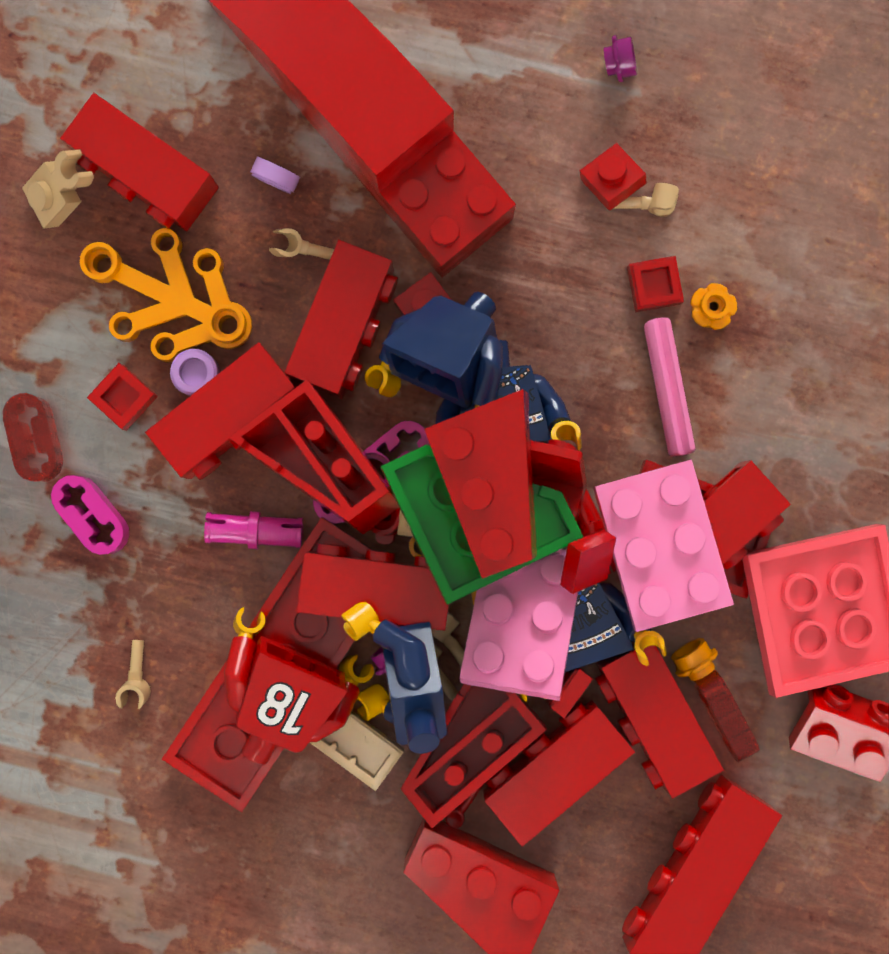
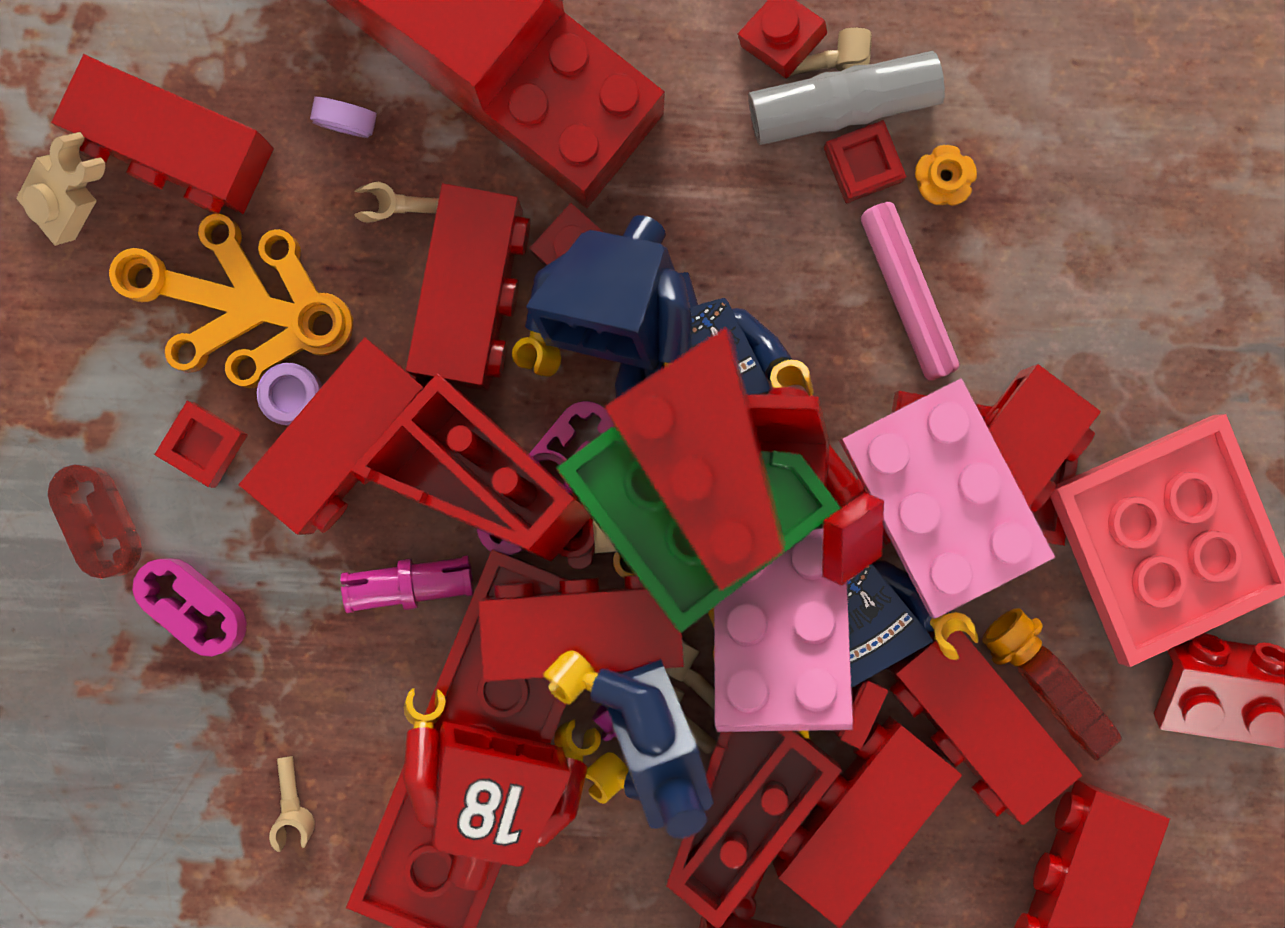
camera: 15 degrees left, 0 degrees up
tan plate [309,711,405,791] -> none
none -> light grey axle [748,51,945,145]

